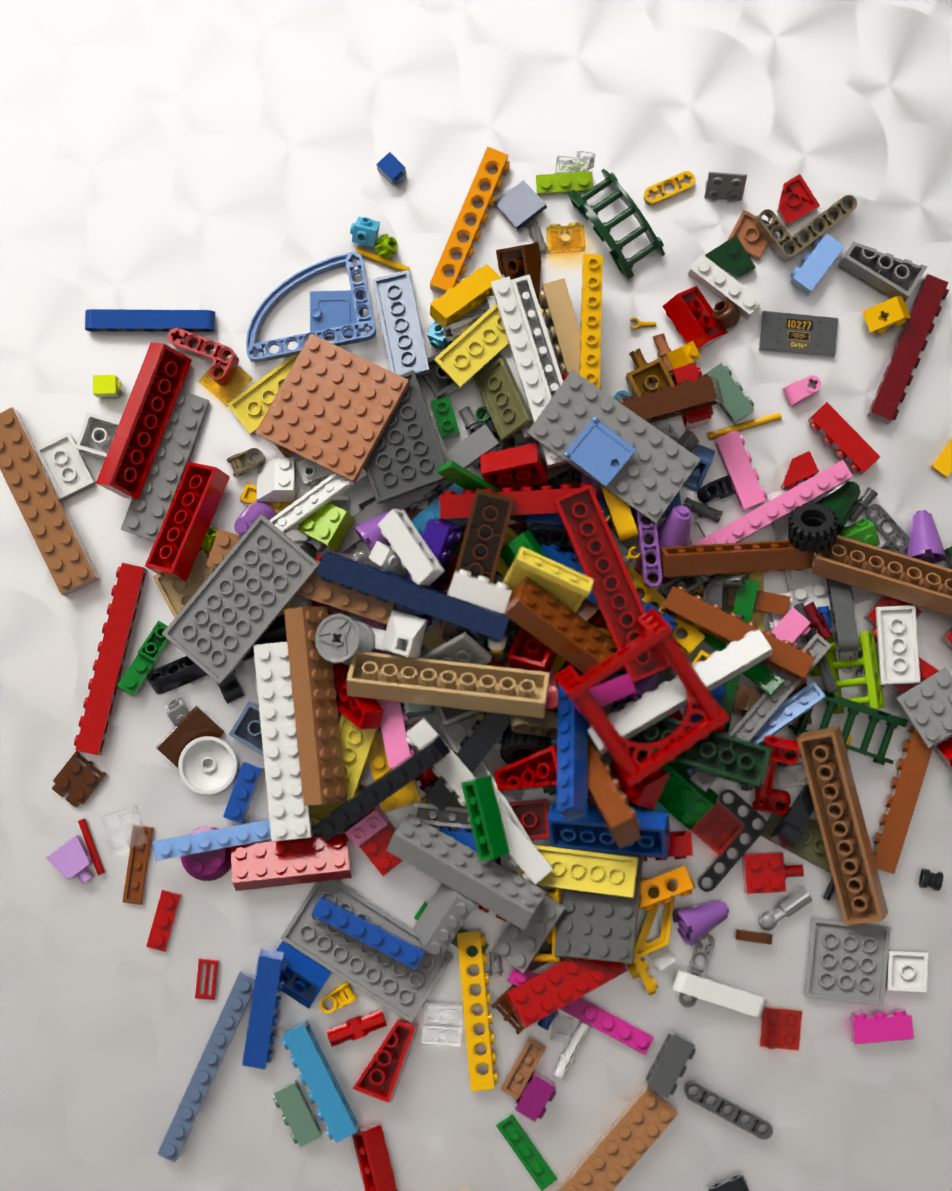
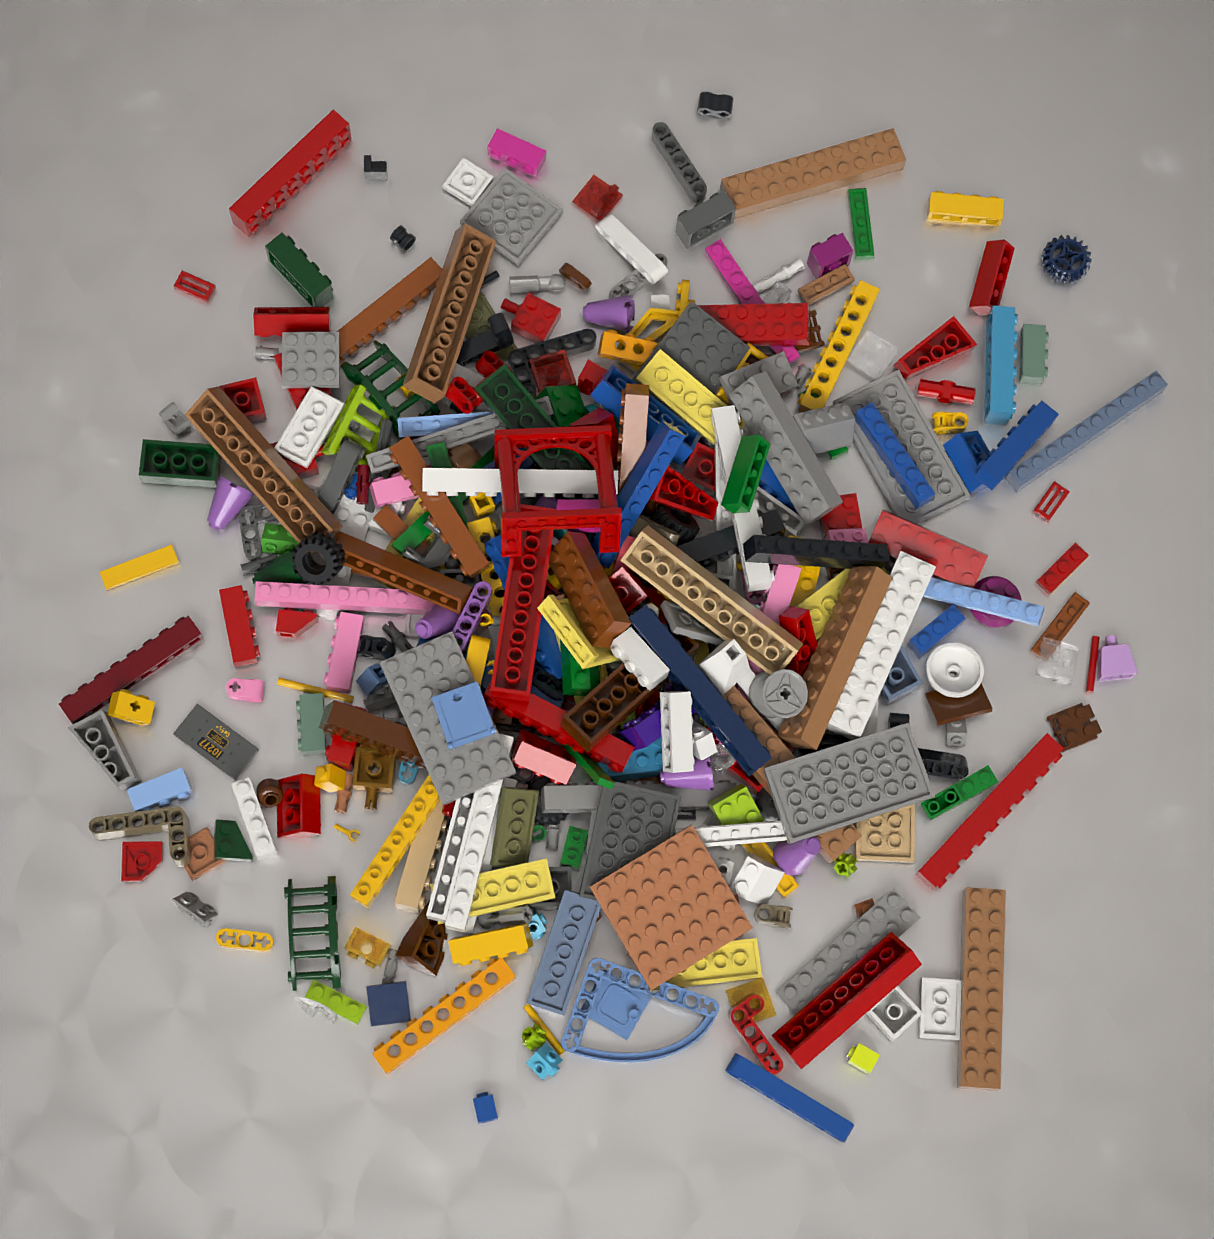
camera: 160 degrees left, 10 degrees down
red brick [145,462,230,582] -> none

